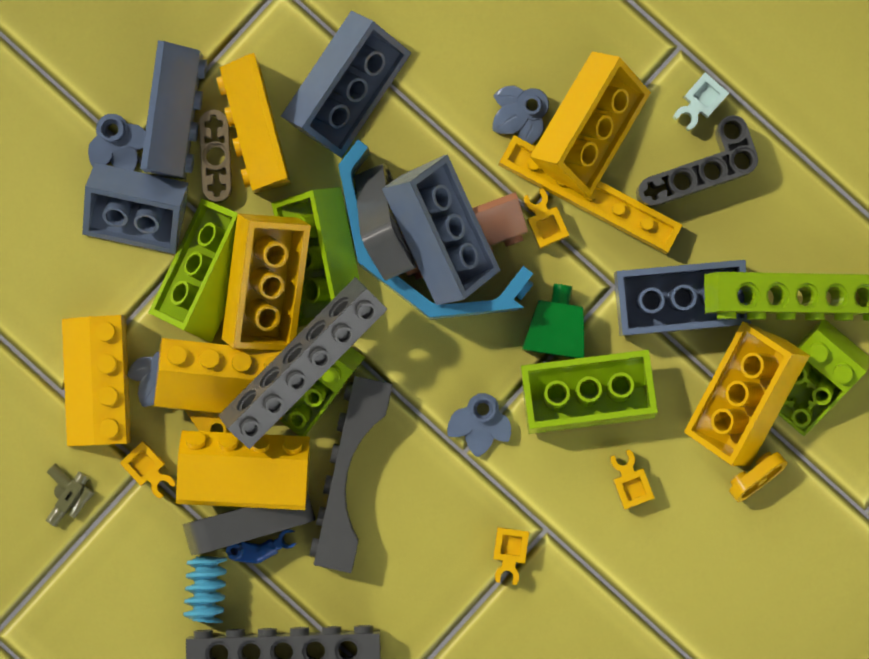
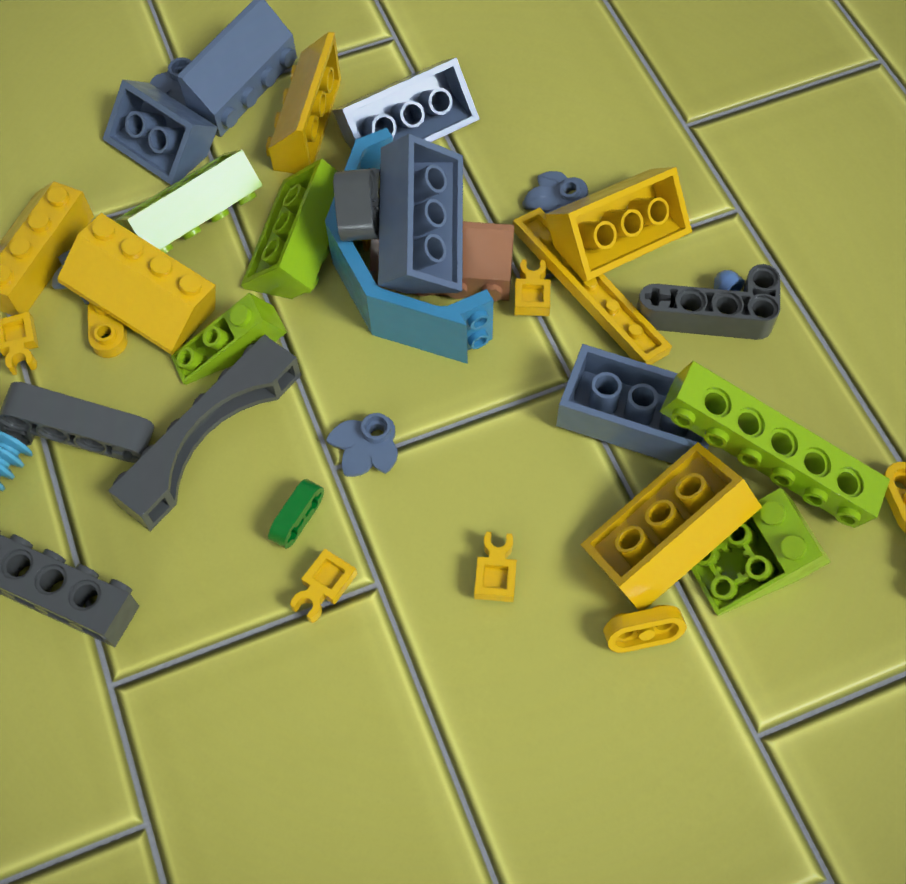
camera: 30 degrees right, 25 degrees down
yellow slope [176,430,310,510] -> none
dark tan beam [199,110,232,203] -> none
dark grey brick [218,277,387,449] -> none
yellow brick [222,213,311,351] -> none
blue arm [226,529,298,564] -> none
lime slope [521,349,658,434] -> none
green torso [522,284,584,359] -> none
light aqua plate [673,72,729,131] -> none
none -> green beam [268,479,324,549]
none -> medium blue hinge [714,270,745,291]

